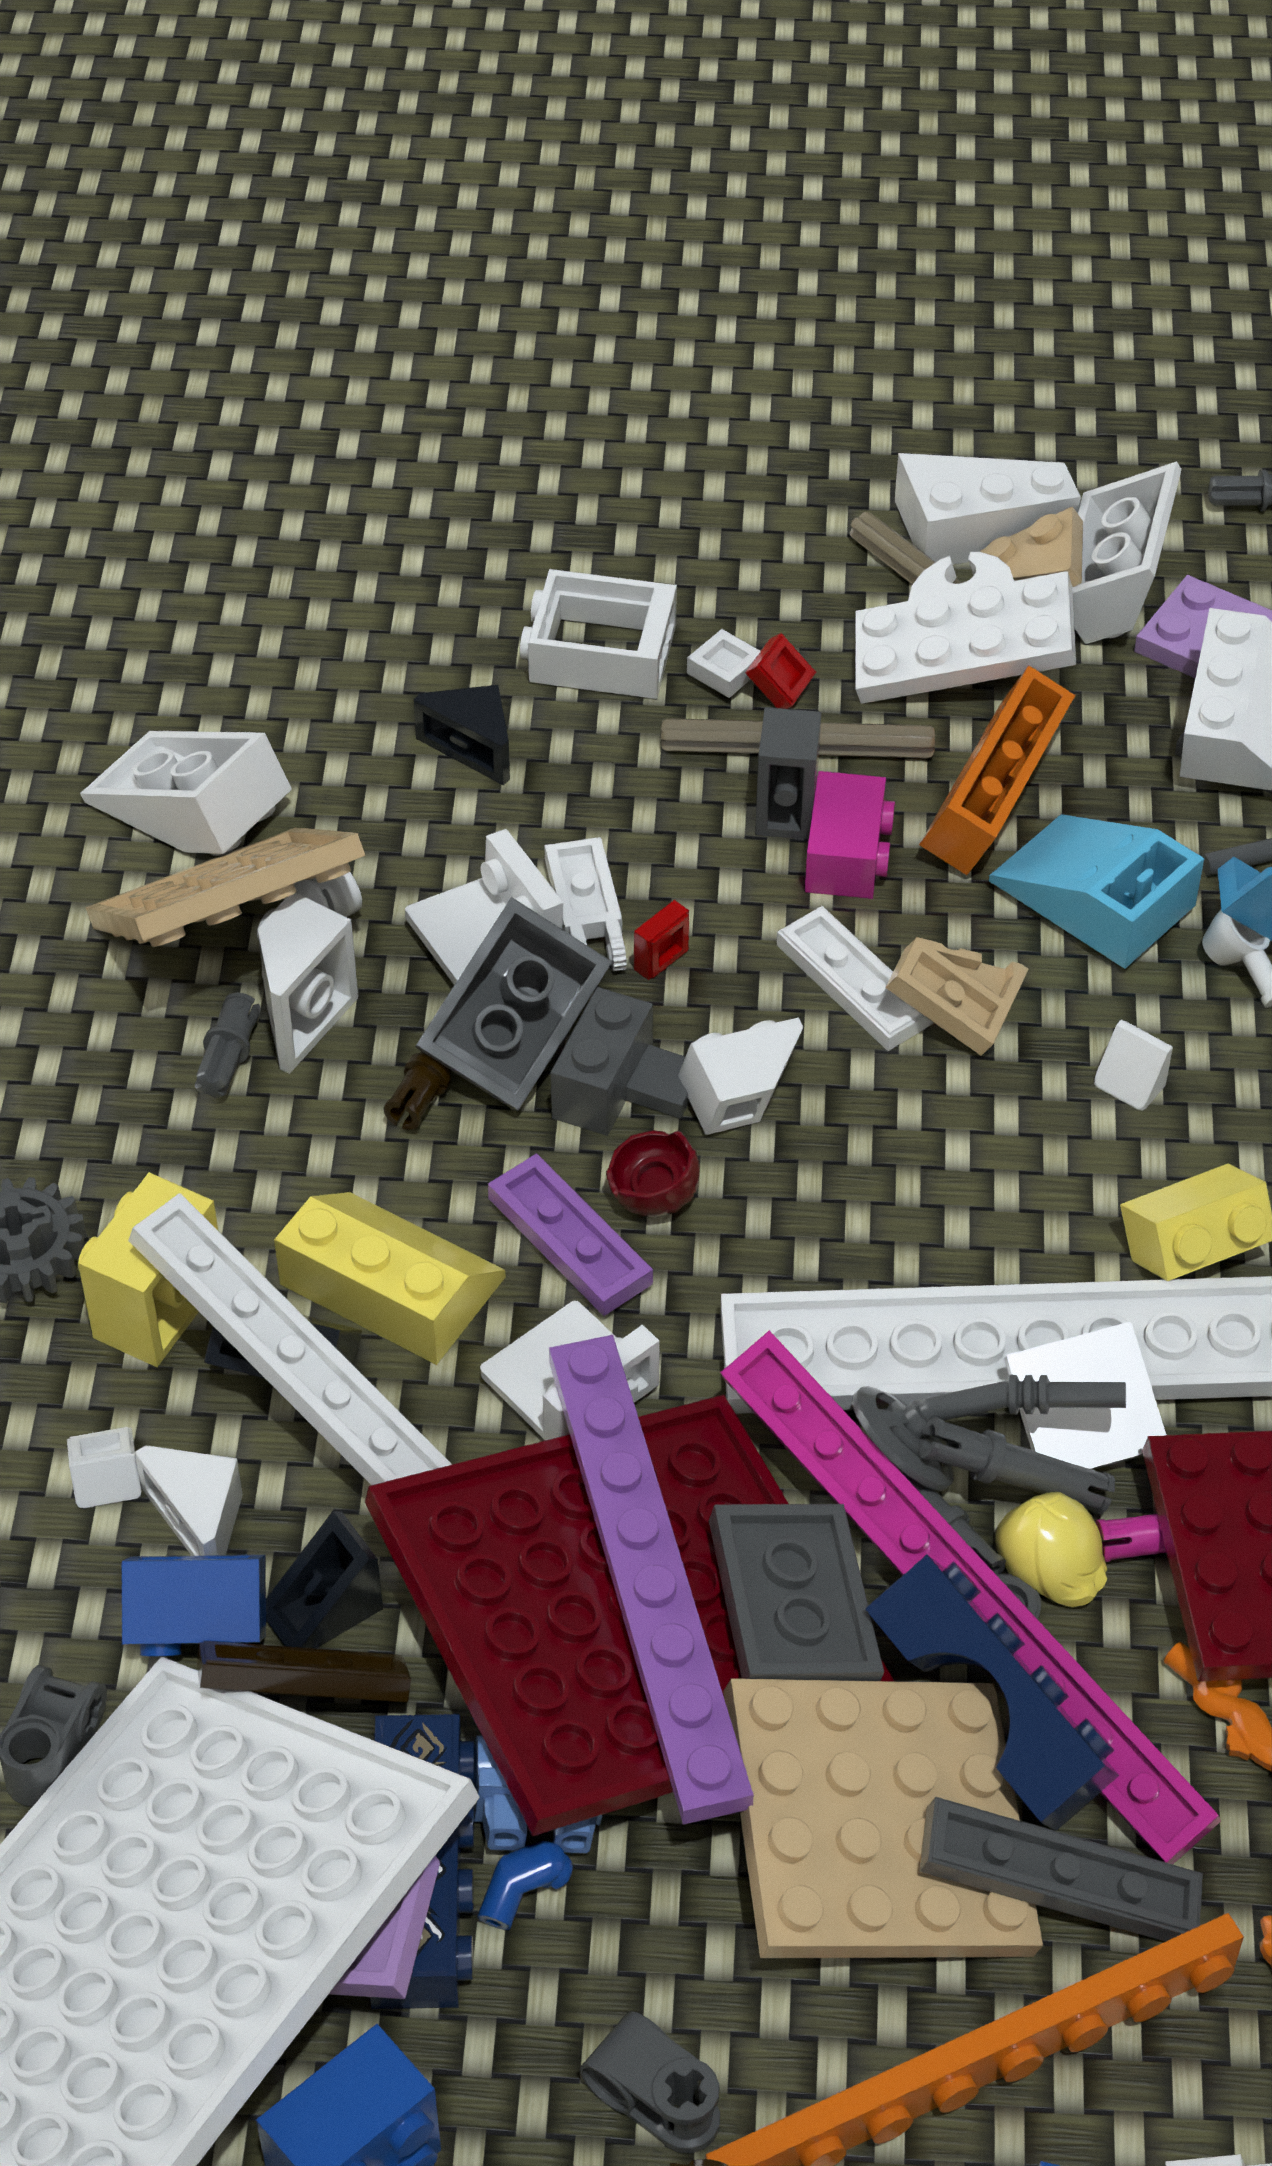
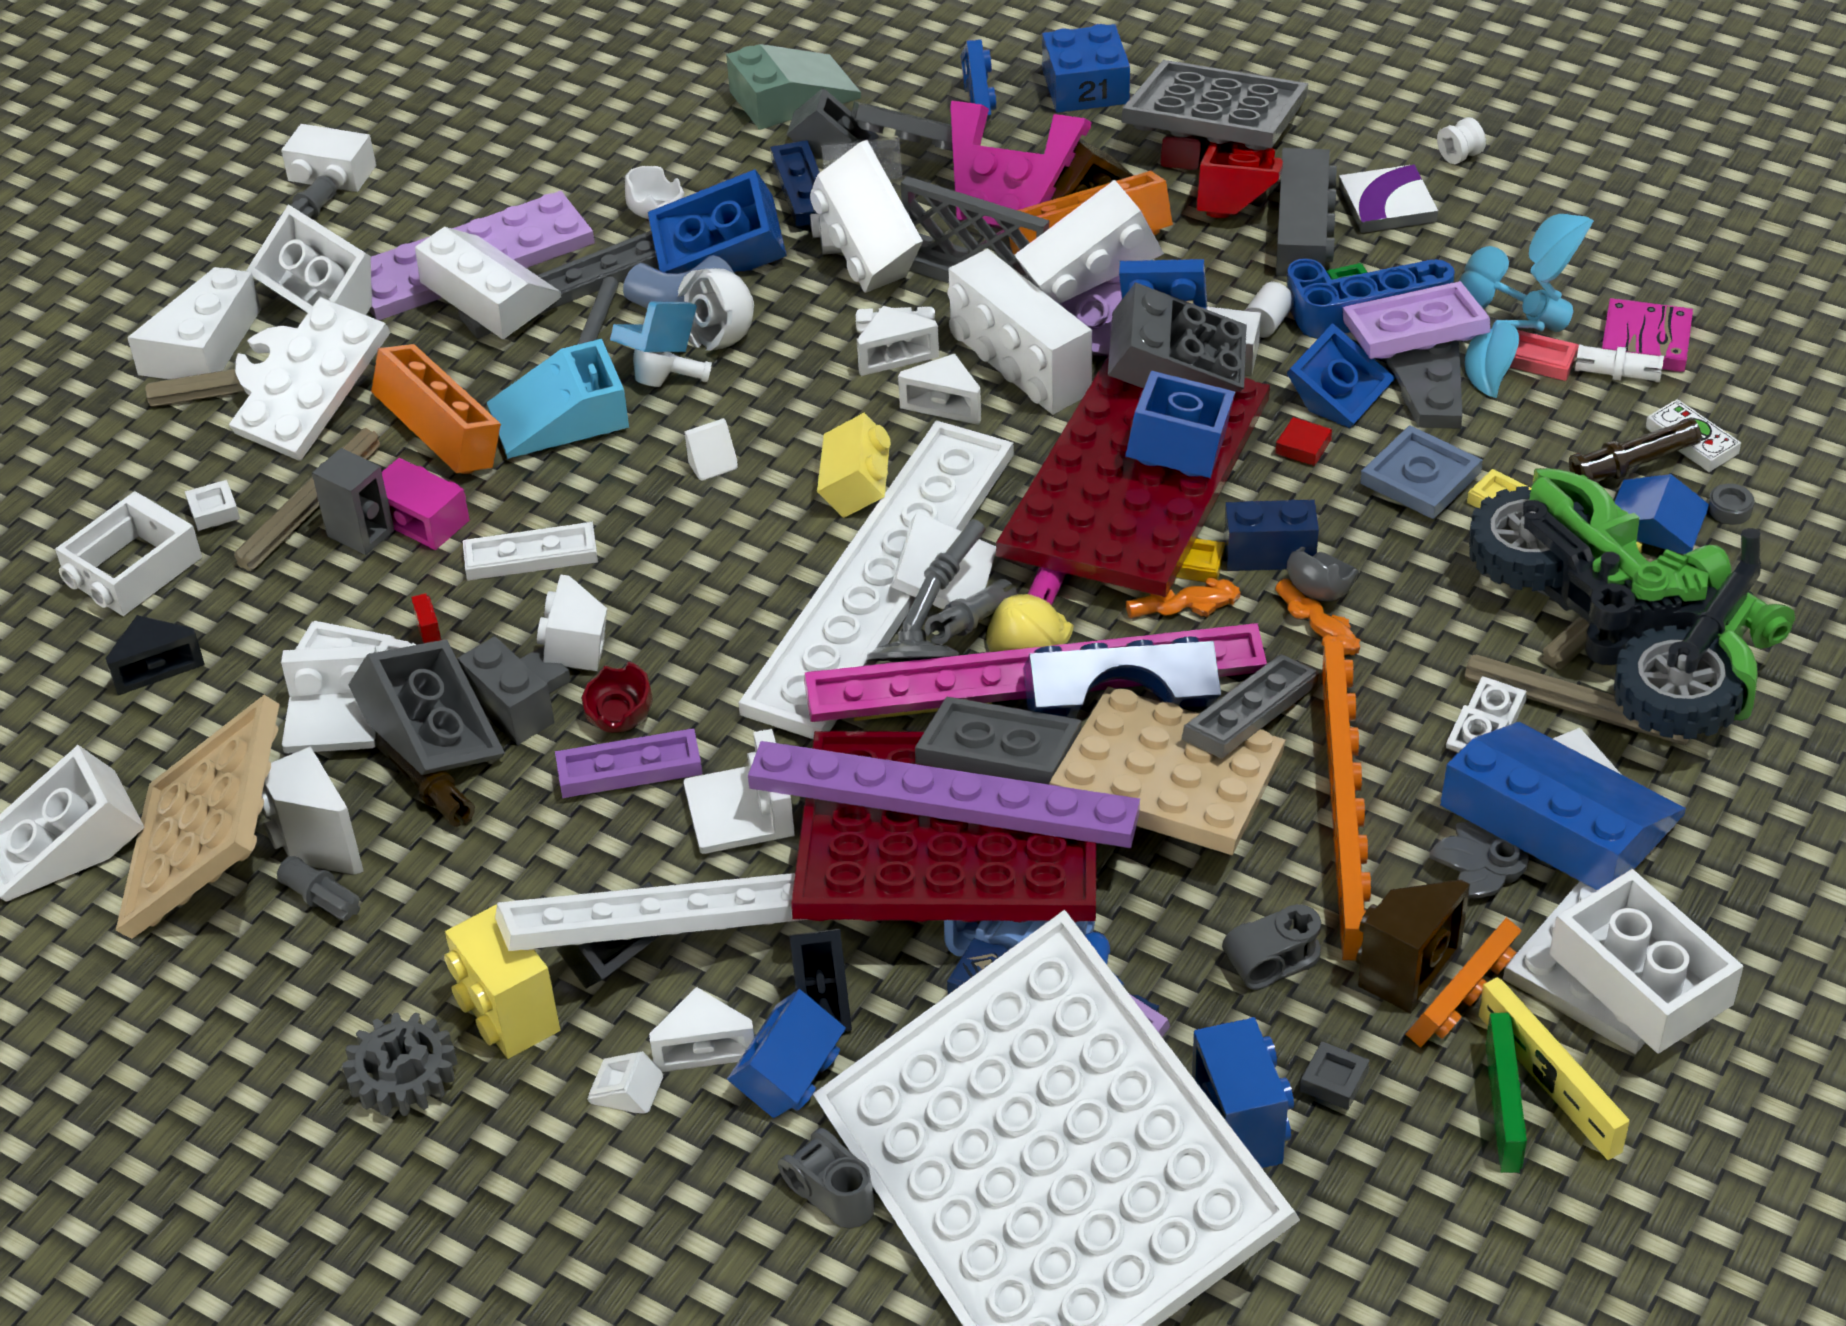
camera: 60 degrees left, 5 degrees down
dark brown tile [197,1640,411,1702] -> none
light yellow slope [274,1192,506,1365] -> none
red tile [745,633,816,709] -> none
tan wing [885,937,1029,1056] -> none
tan wing [980,506,1083,587] -> none

